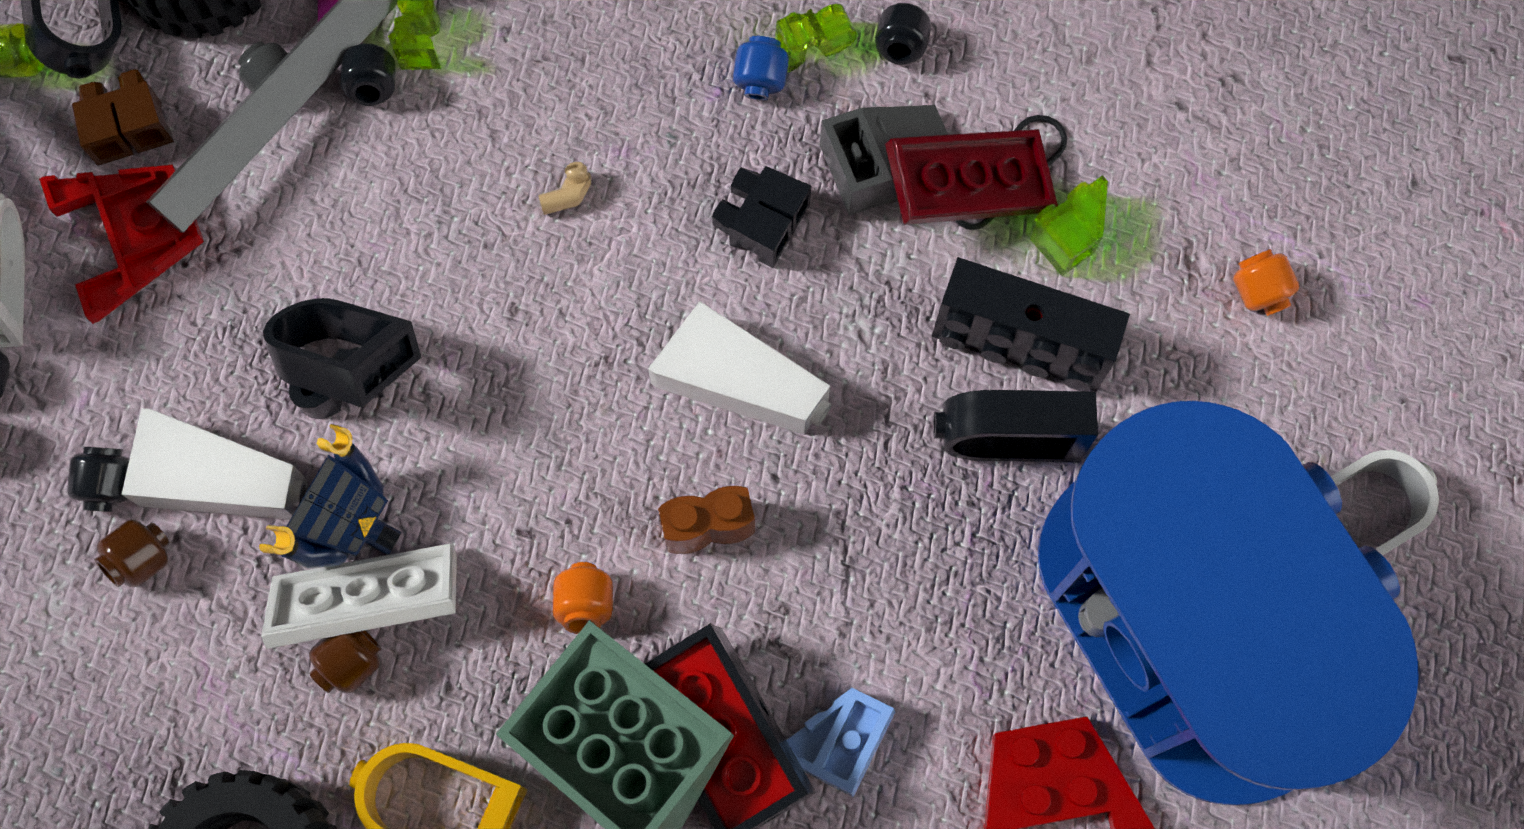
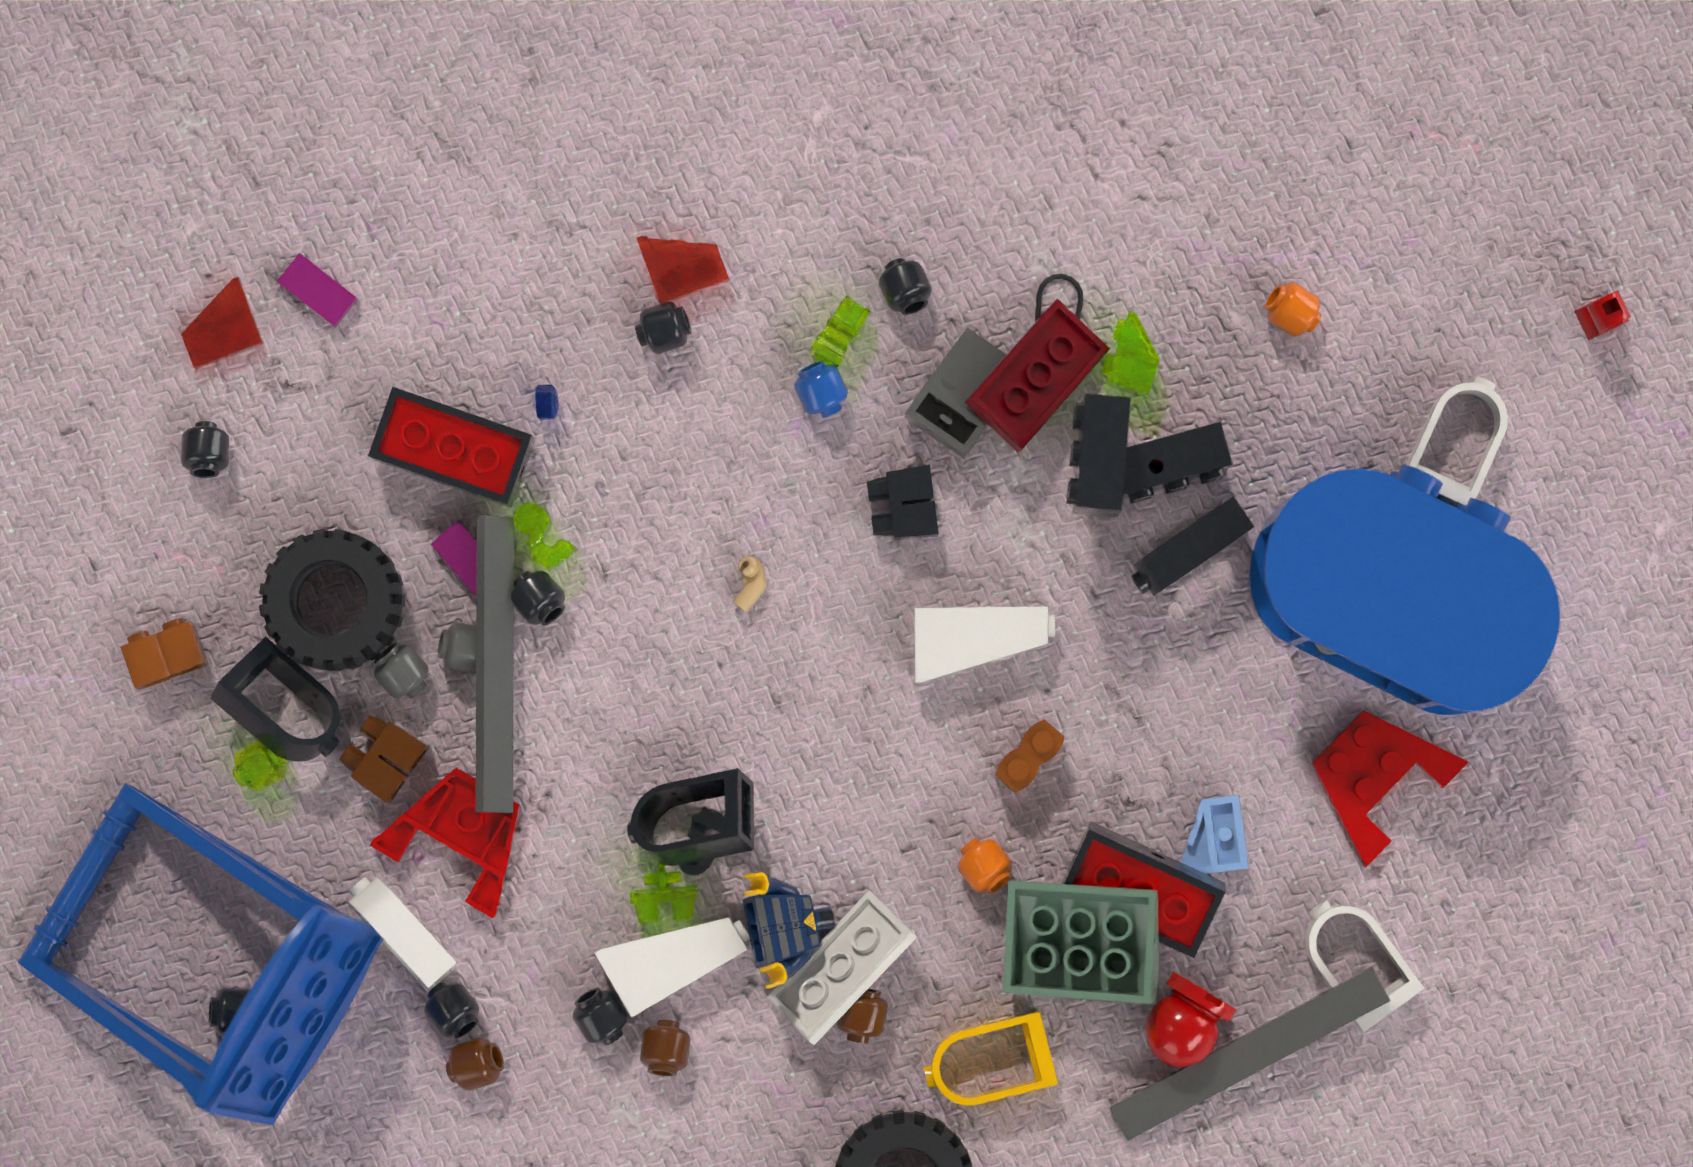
camera: 30 degrees left, 15 degrees up
none -> dark grey head [374,643,429,699]
none -> clear neon green hips [630,862,699,923]
none -> black brick [1066,393,1131,517]

